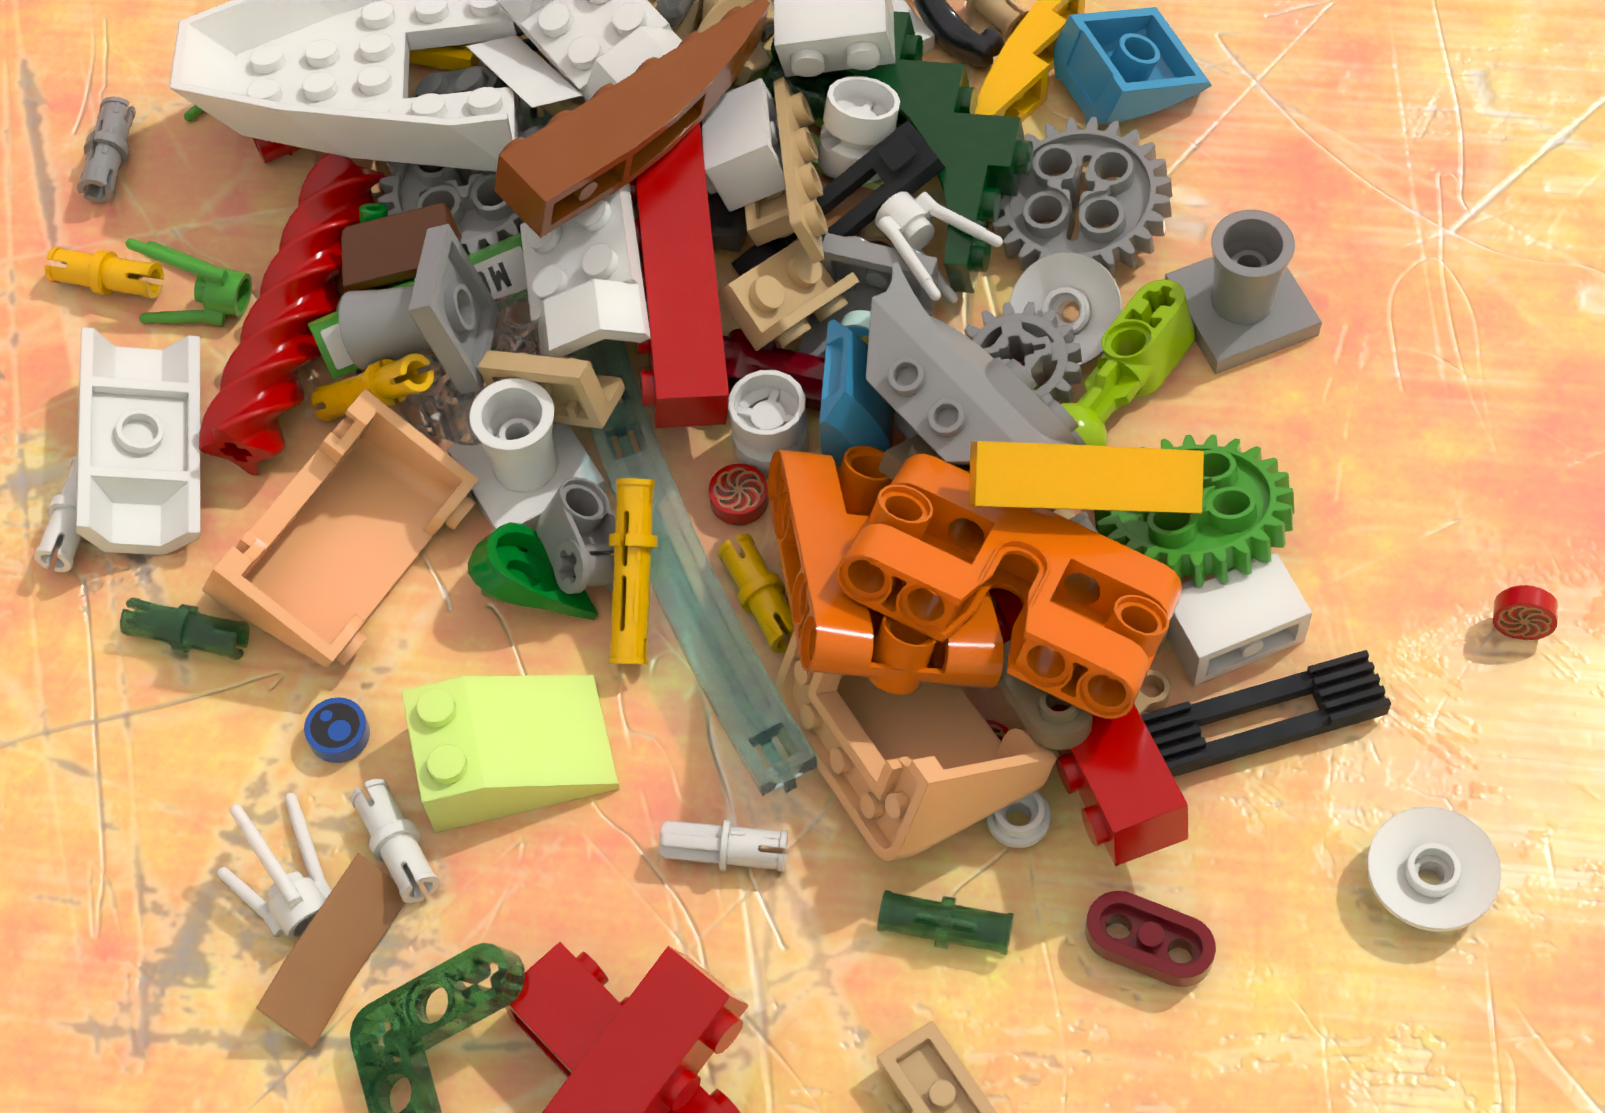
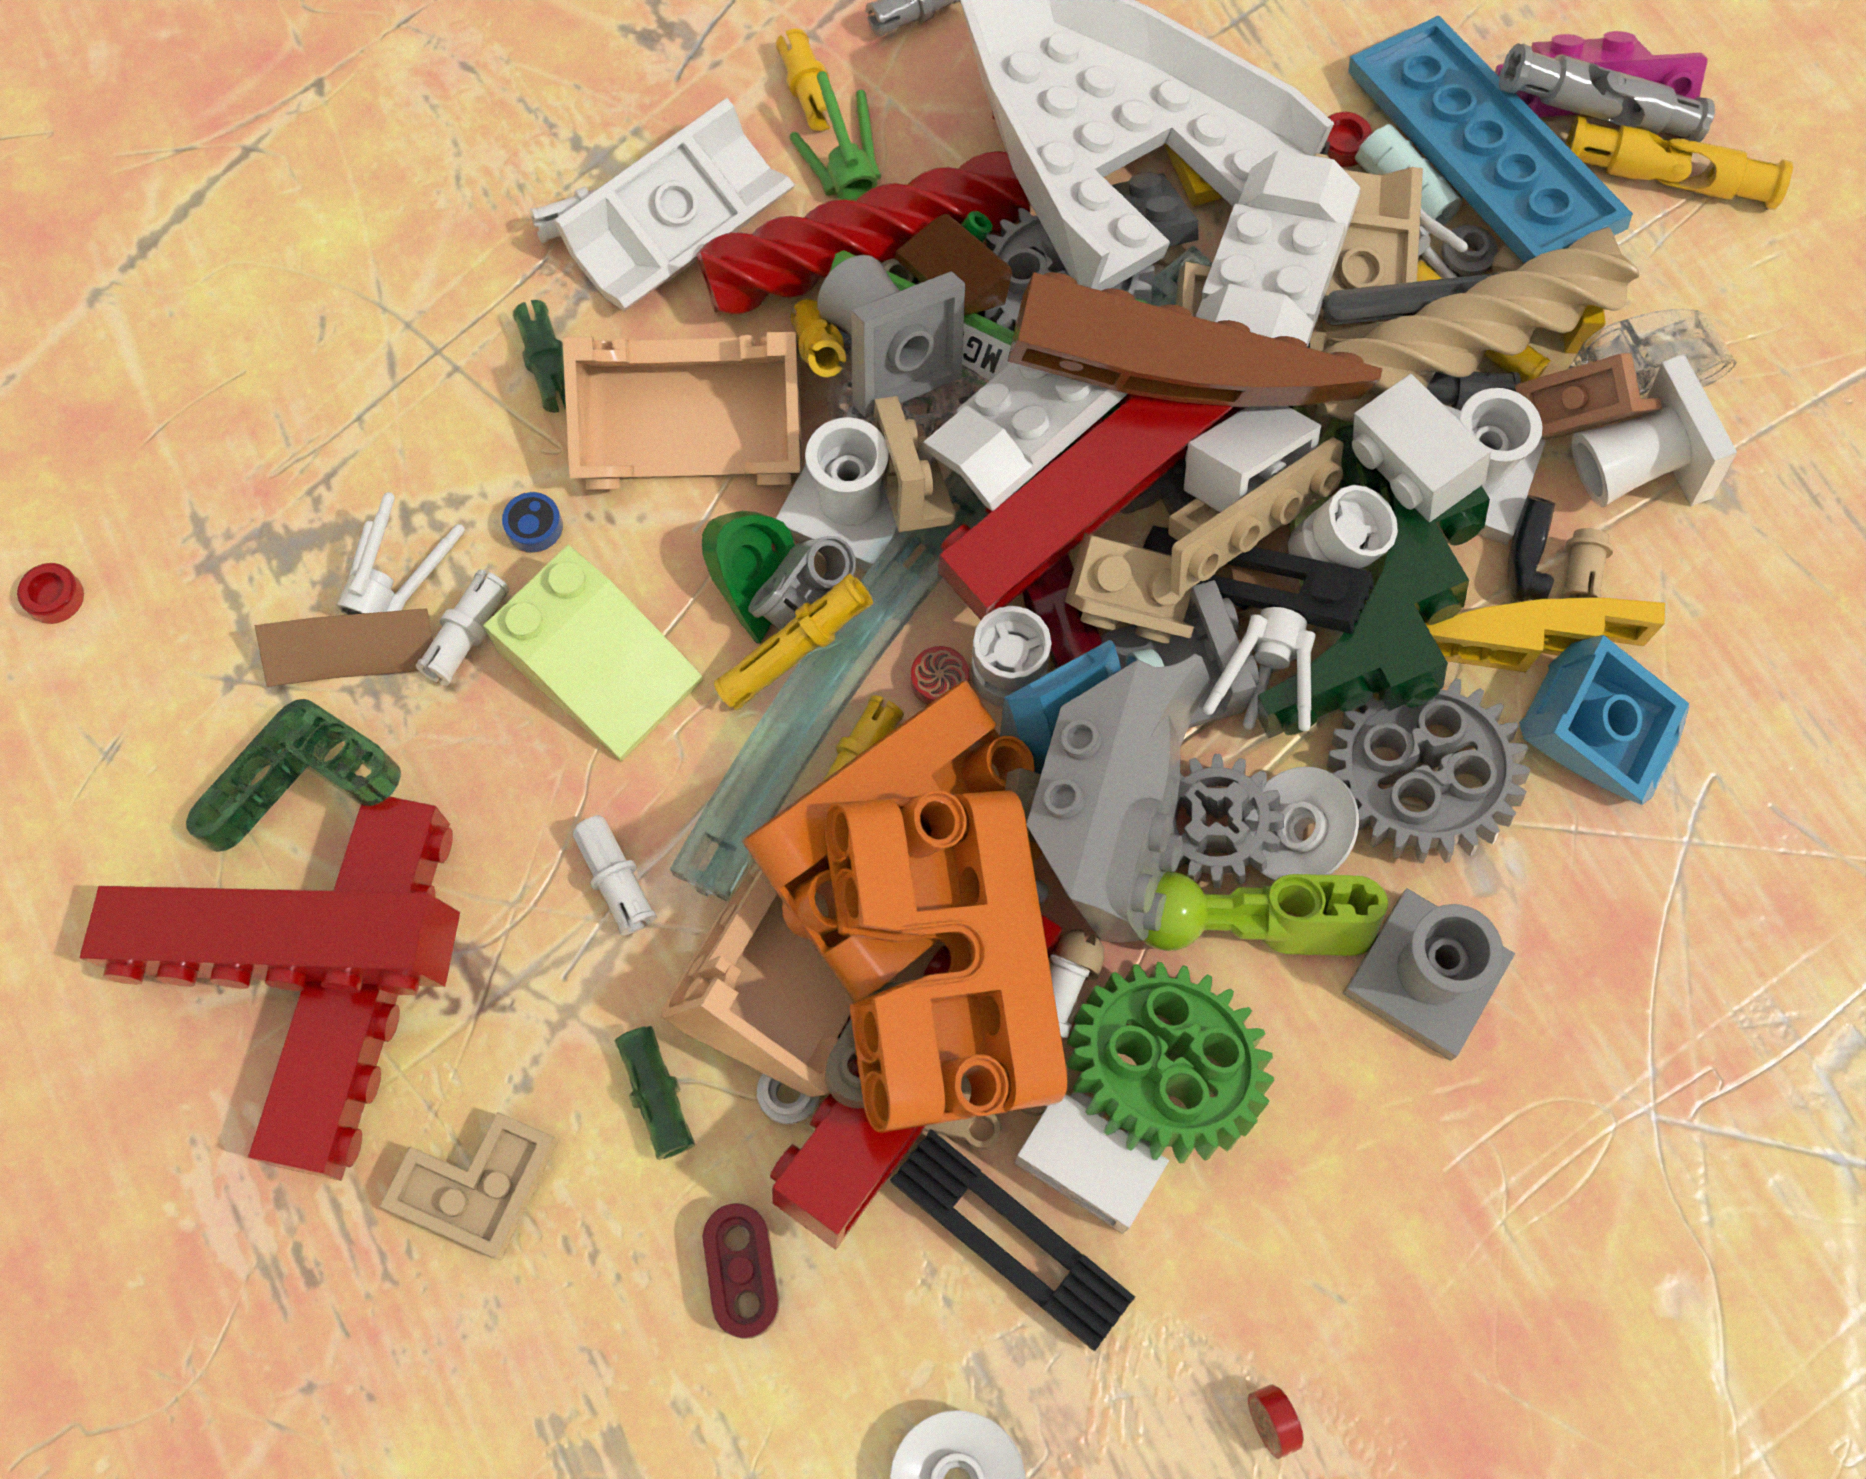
camera: 50 degrees right, 10 degrees up
white sticker [466,35,583,108] -> none
yellow slope [969,441,1204,513] -> none

